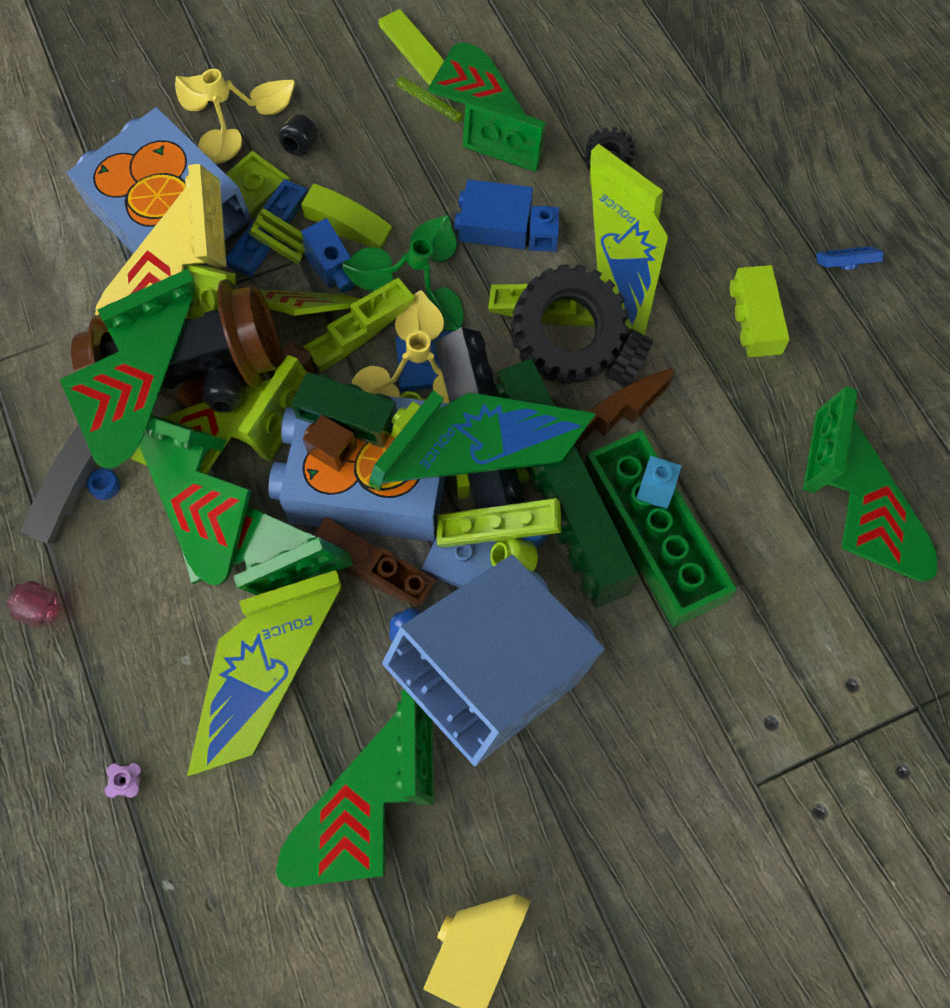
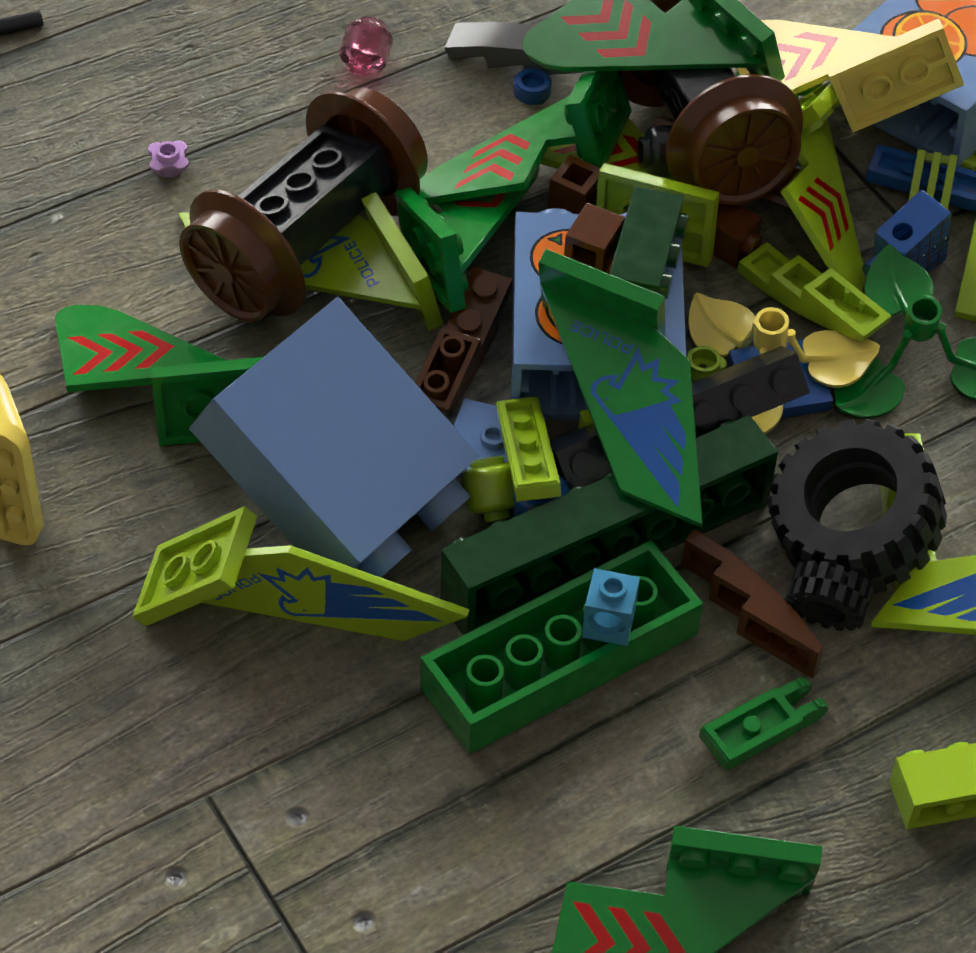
camera: 80 degrees right, 15 degrees down
none -> lime piece [132,506,469,641]
none -> reddish brown brick [179,88,428,322]
none -> reddish brown brick [548,155,600,214]
none -> green hinge [699,677,829,771]

